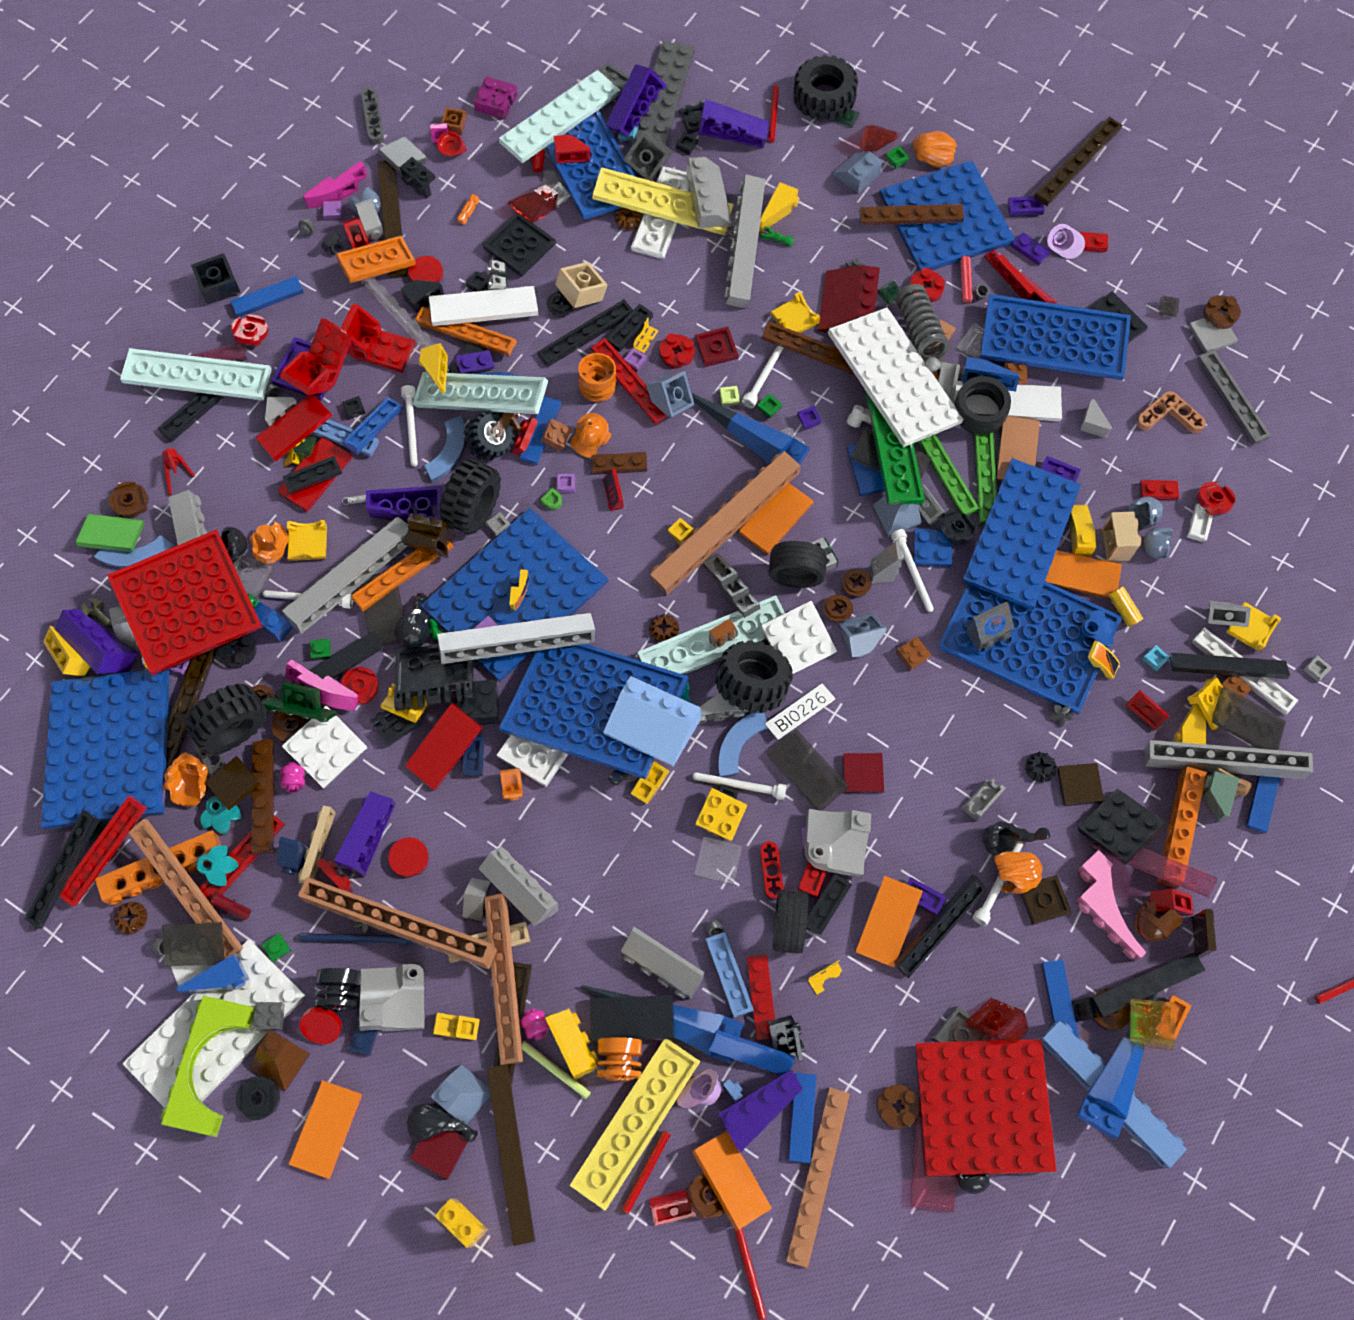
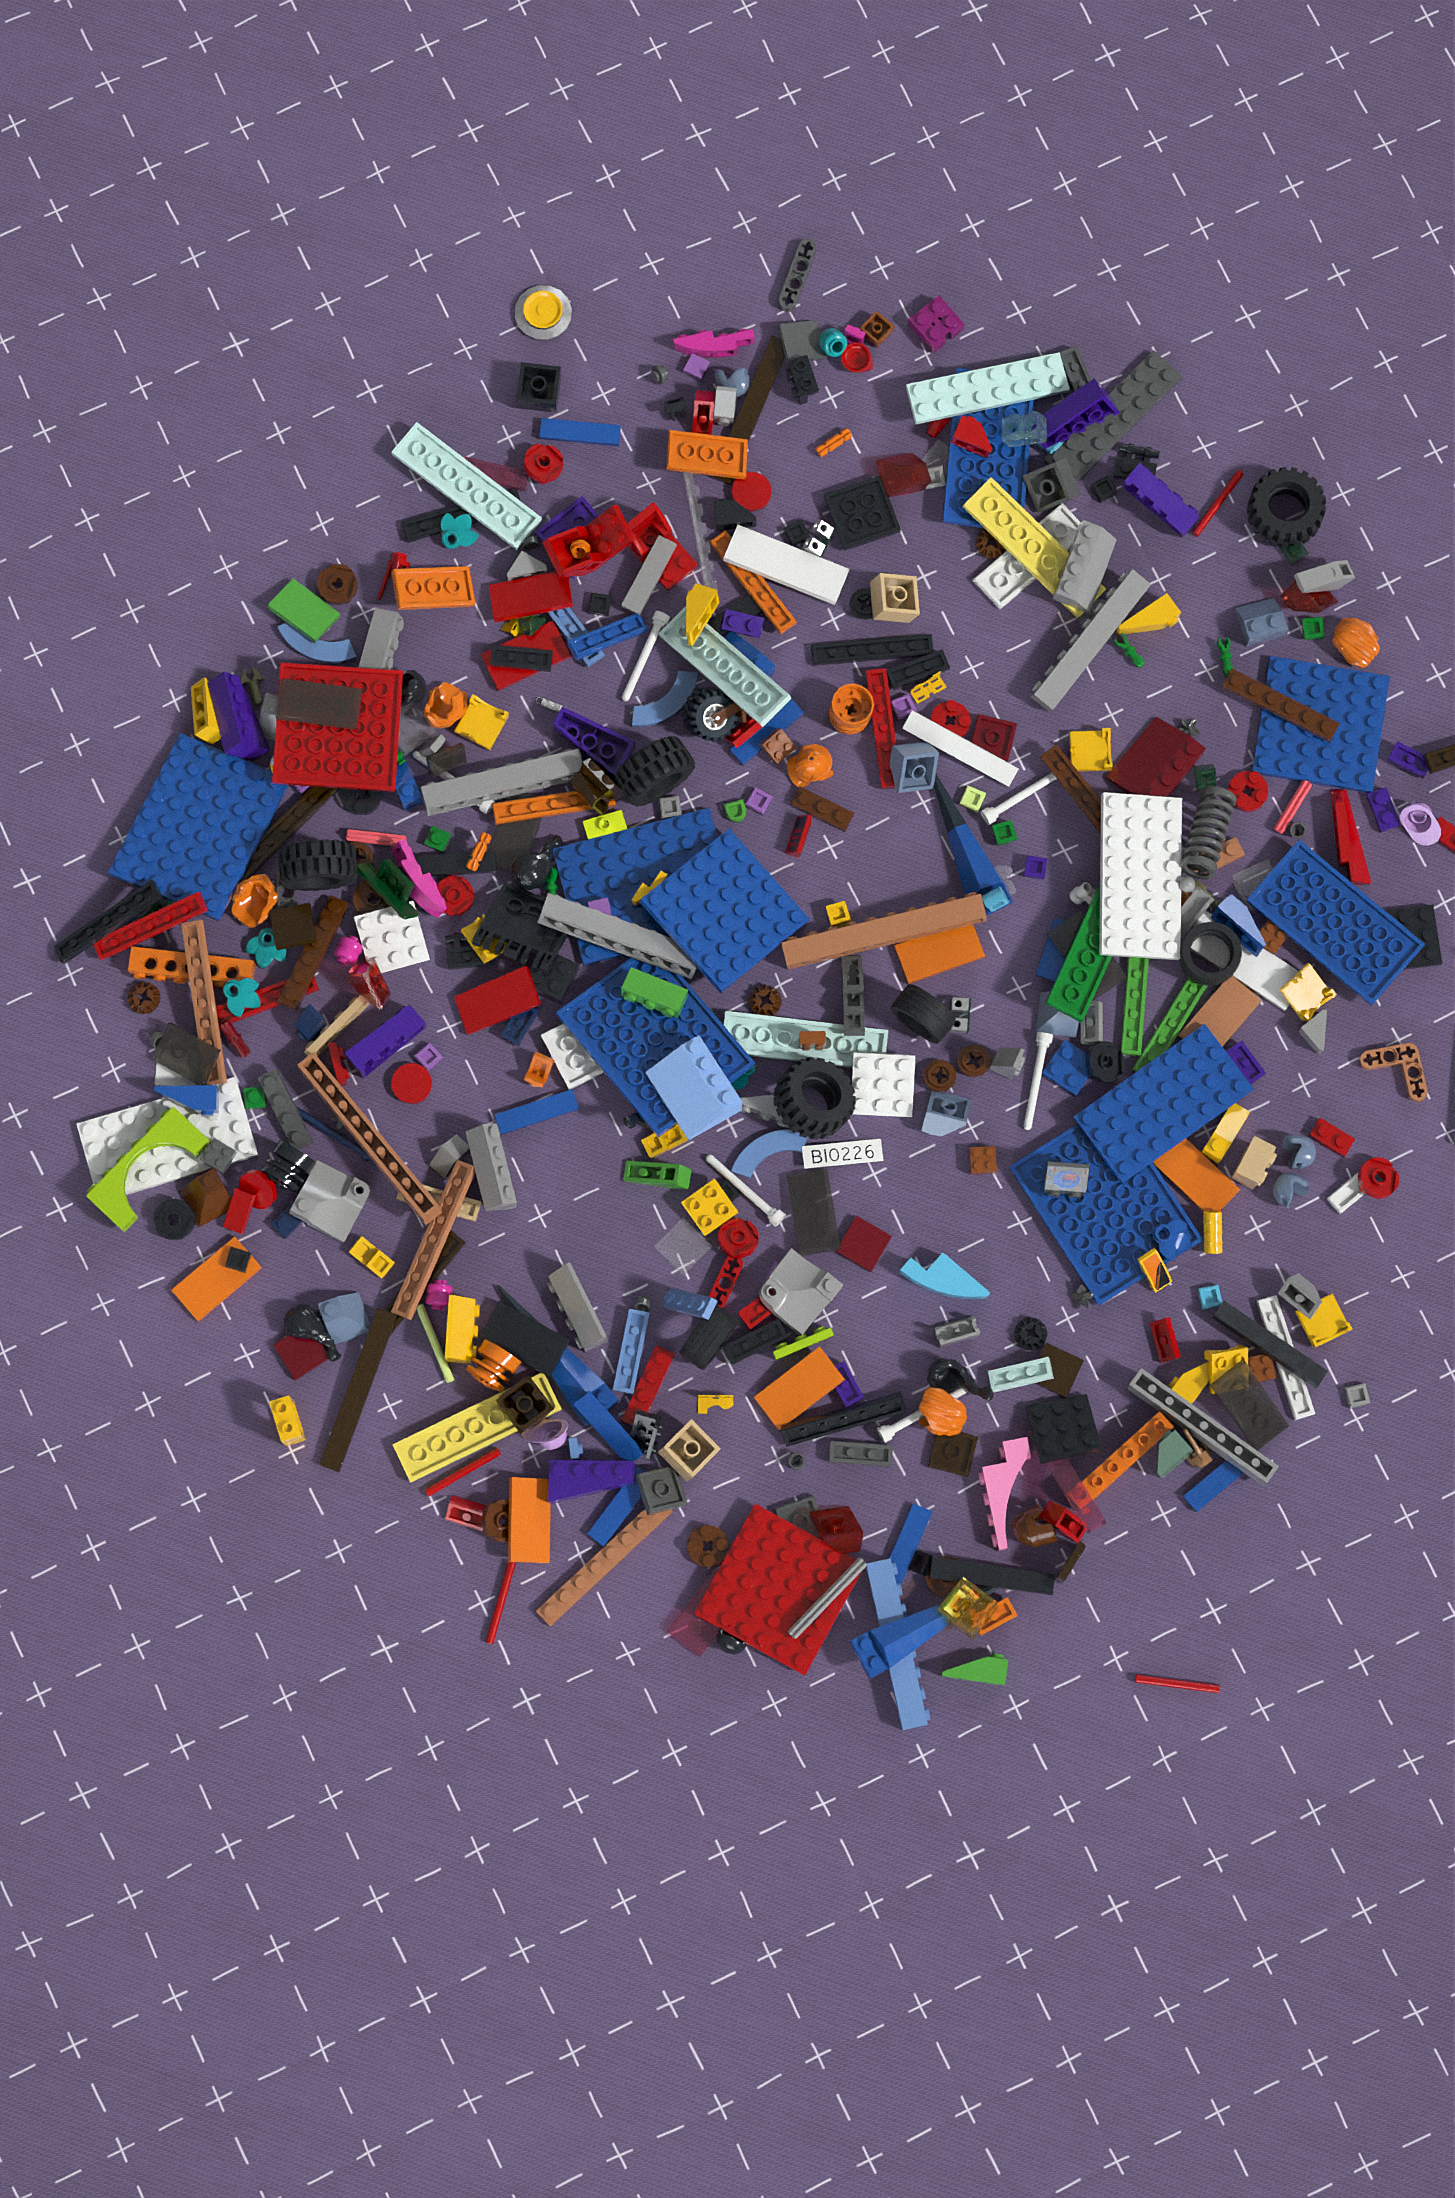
camera: 30 degrees right, 10 degrees up
none -> red tile [223,1188,256,1234]
none -> black tile [225,1247,252,1273]
none -> dark grey plate [258,1068,313,1150]
none -> clear smoke tile [276,678,363,730]
none -> coral axle [346,829,407,846]
none -> clear red slope [348,958,391,1010]
none -> orange tile [391,566,475,610]
none -> medium lavender tile [414,1042,443,1072]
none -> light grey tile [420,734,446,757]
none -> clear smoke tile [426,743,467,777]
none -> teal plate [441,513,479,549]
none -> orange axle [466,832,491,871]
none -> blue tile [495,1089,579,1135]
none -> dark brown piece [496,1376,554,1434]
none -> piece [515,285,572,340]
none -> orange plate [570,540,590,559]
none -> neon yellow plate [583,810,627,839]
none -> light grey tile [621,535,677,616]
none -> bright green brick [621,967,688,1018]
none -> bright green slope [623,1161,692,1190]
none -> dark grey tile [635,1466,688,1515]
none -> blue plate [639,828,810,994]
none -> tan brick [658,1419,721,1482]
none -> medium blue plate [662,1287,718,1320]
none -> red tile [718,1218,759,1258]
none -> lime plate [772,1326,834,1360]
none -> dark grey hinge [788,1453,806,1470]
none -> light grey axle [788,1558,867,1639]
none -> teal head [818,328,847,357]
none -> dark grey plate [829,1441,893,1467]
none -> medium azure slope [899,1253,990,1299]
none -> white tile [902,710,1019,787]
none -> bright green slope [941,1653,1008,1686]
none -> medium azure brick [982,886,1009,912]
none -> light aqua plate [988,1357,1054,1392]
none -> clear light blue brick [1002,411,1047,447]
none -> green piece [1216,637,1233,677]
none -> piece [1279,963,1337,1021]
none -> light grey slope [1294,560,1355,593]

